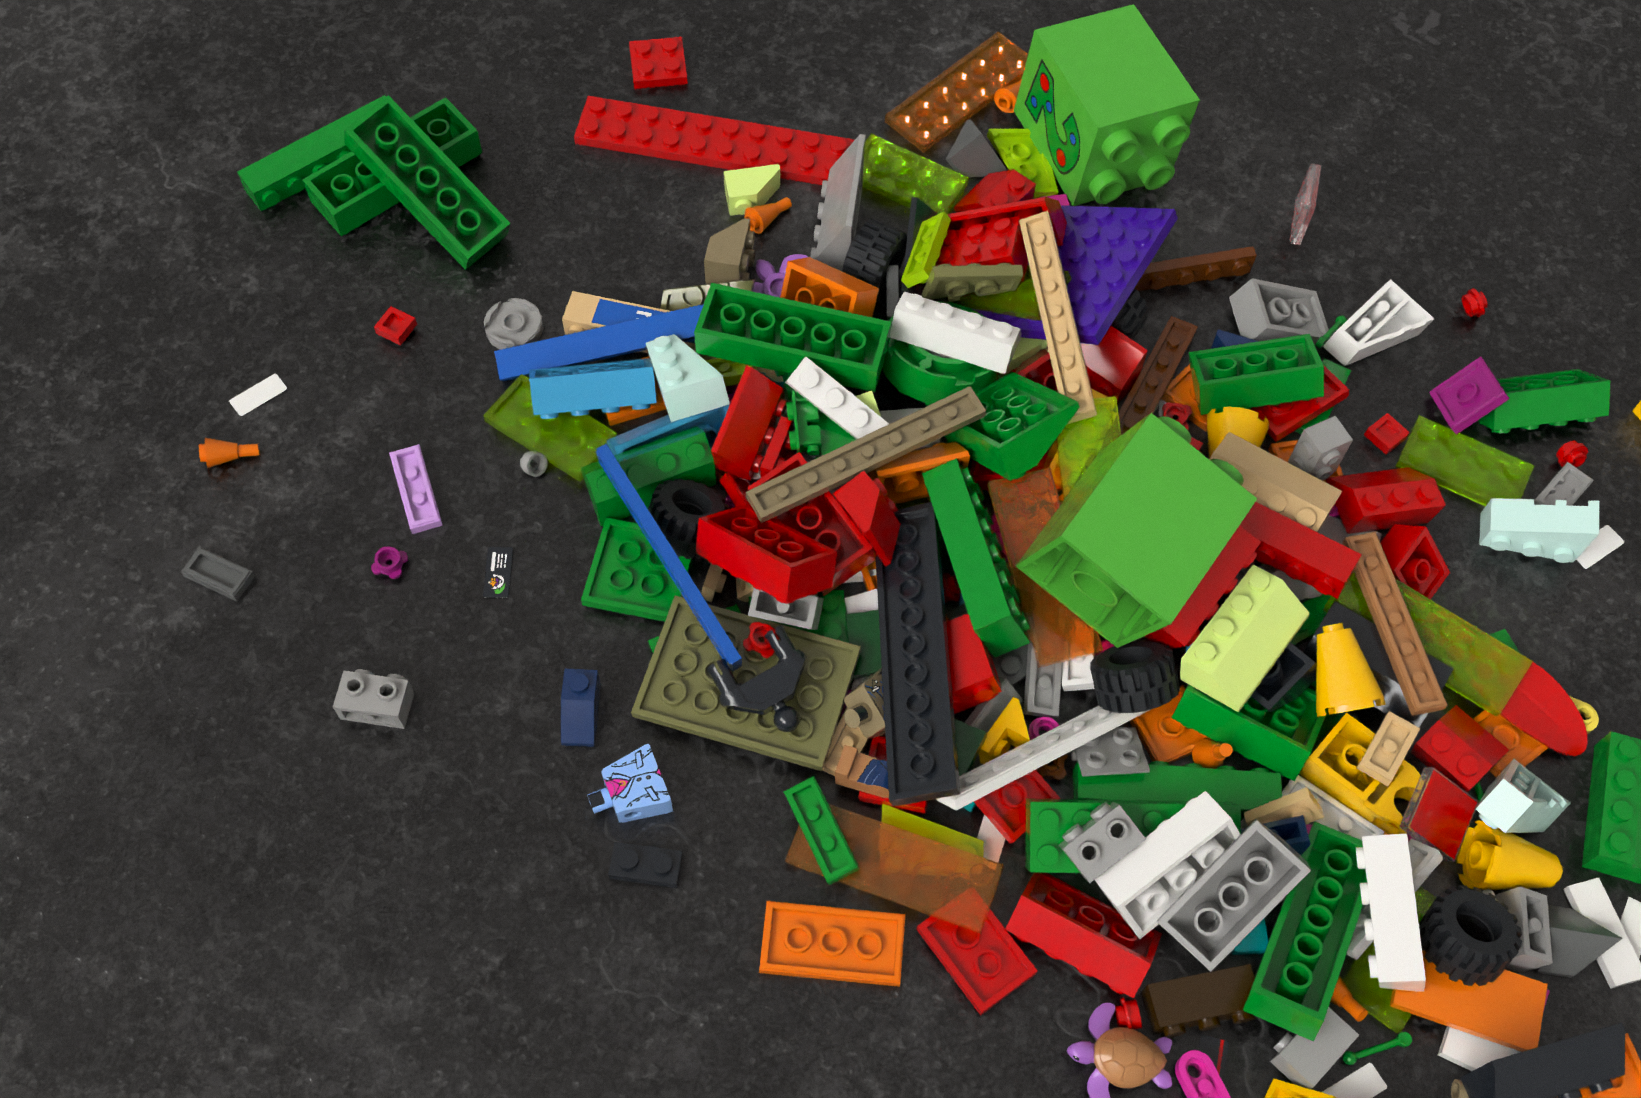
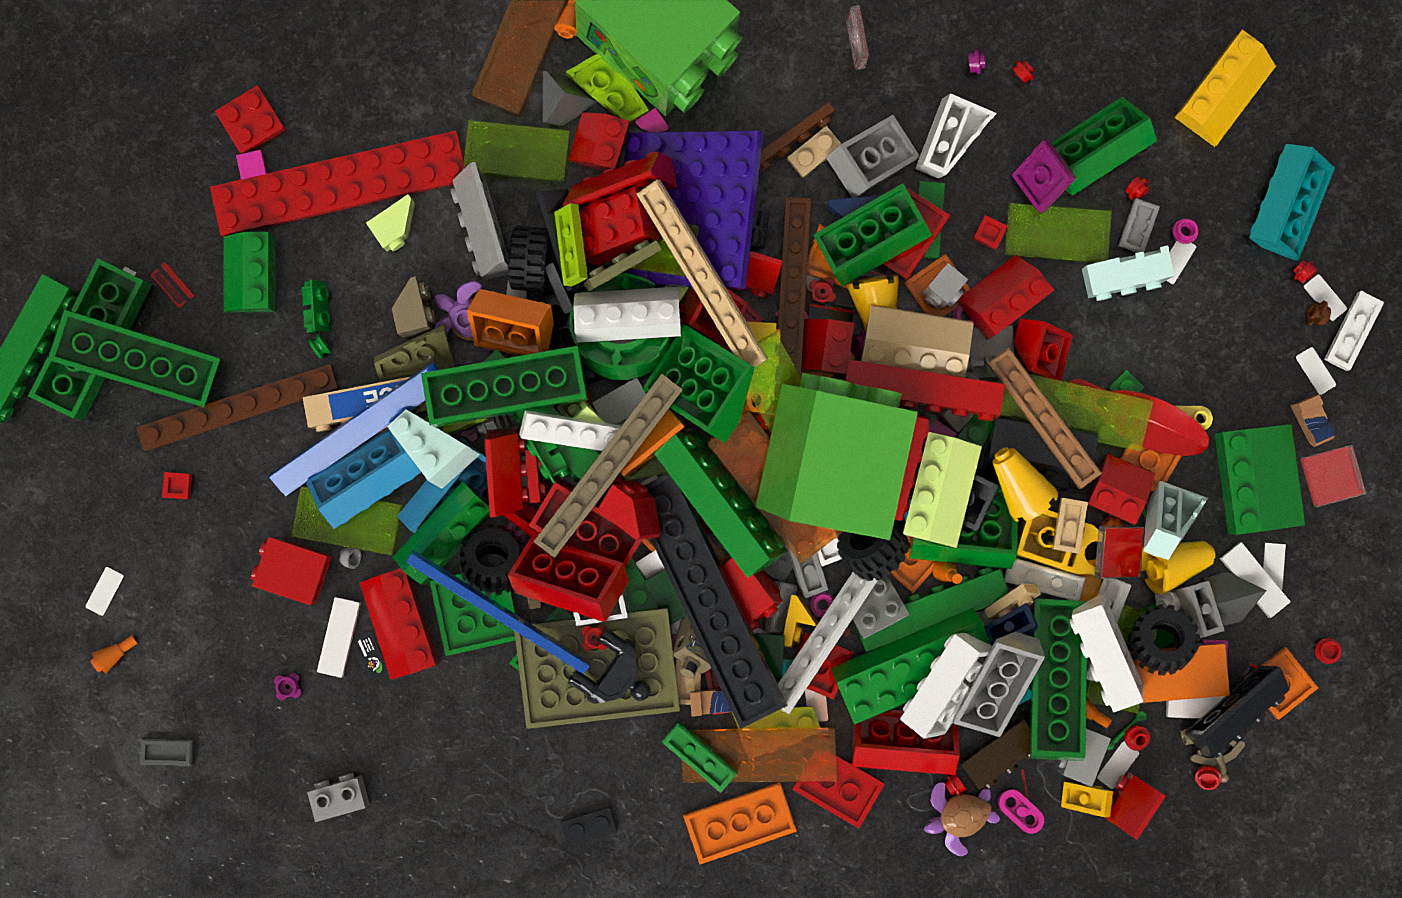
camera: 15 degrees left, 25 degrees up
lavender tile [389,444,443,534] -> none
light grey tile [484,298,544,350] -> none
dark blue slope [561,669,601,747] -> none
light blue torso [587,744,673,823] -> none
orange cone [744,197,792,234] -> none
light grey brick [1059,802,1146,883] -> none
green hinge [1315,315,1347,349] -> none
none -> reddish brown plate [137,364,340,451]
none -> sticker [151,263,194,308]
none -> green slope [224,232,275,313]
none -> dark pink tile [236,150,267,180]
none -> red brick [251,537,332,605]
none -> green hinge [301,279,330,333]
none -> green bush [308,333,332,359]
none -> white tile [317,597,361,678]
none -> red slope [360,568,440,680]
none -> tan plate [787,126,841,178]
none -> magenta plate [969,49,986,74]
none -> red plate [1124,725,1150,751]
none -> dark pink plate [1172,219,1198,244]

